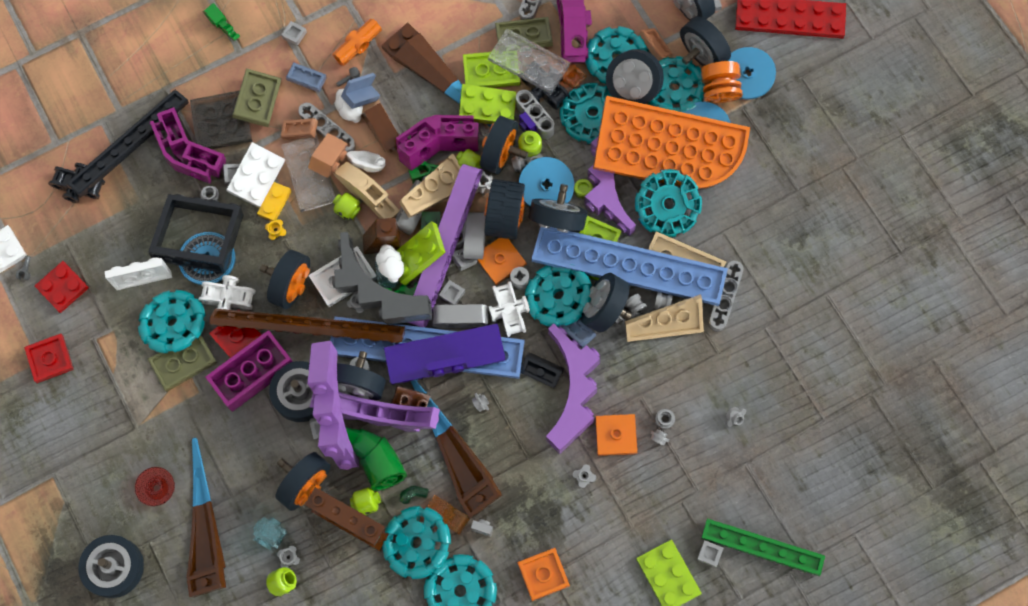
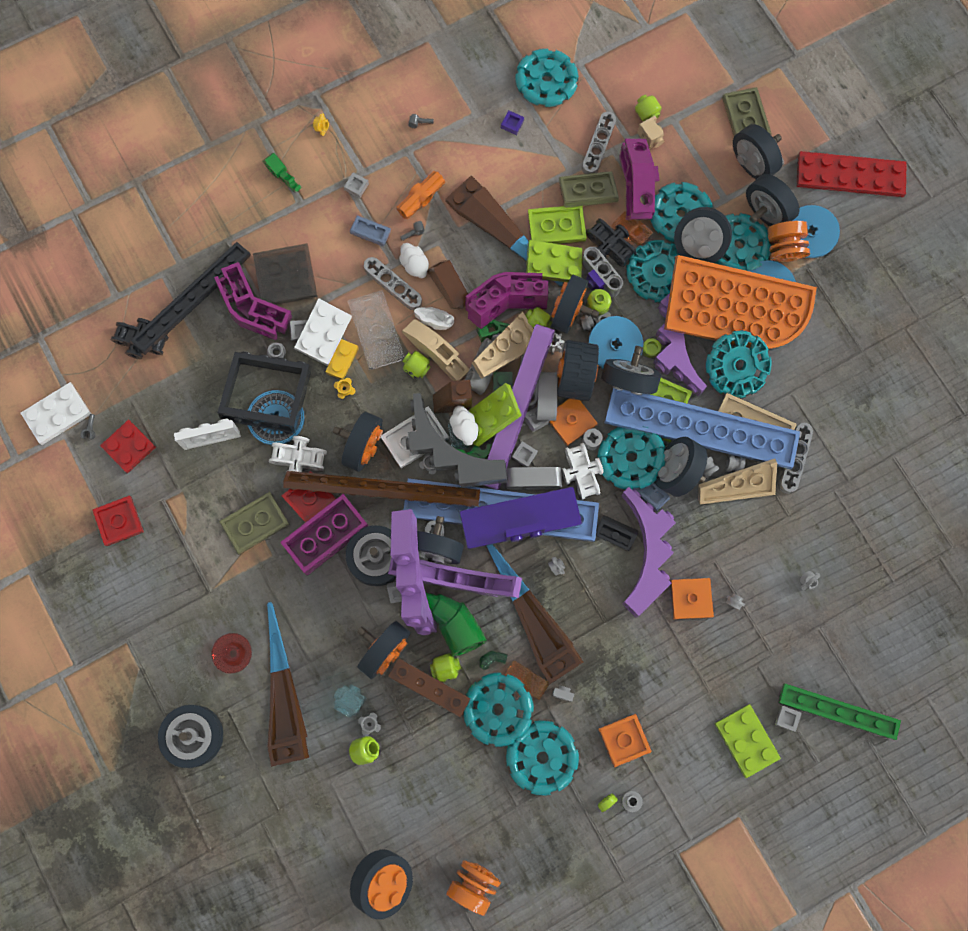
camera: 10 degrees left, 5 degrees up
teal plate [138,290,206,353] -> none
olive tile [232,68,282,127] -> none
nougat plate [281,118,318,140] -> none
nougat brick [308,133,348,178] -> none
sand blue panel [341,73,380,109] -> none
reddish brown hips [390,385,430,407] -> none
clear plate [488,29,570,94] -> none
light grey plate [573,464,596,488] -> none
nougat plate [639,28,673,61] -> none
light grey plate [655,409,675,429] -> none

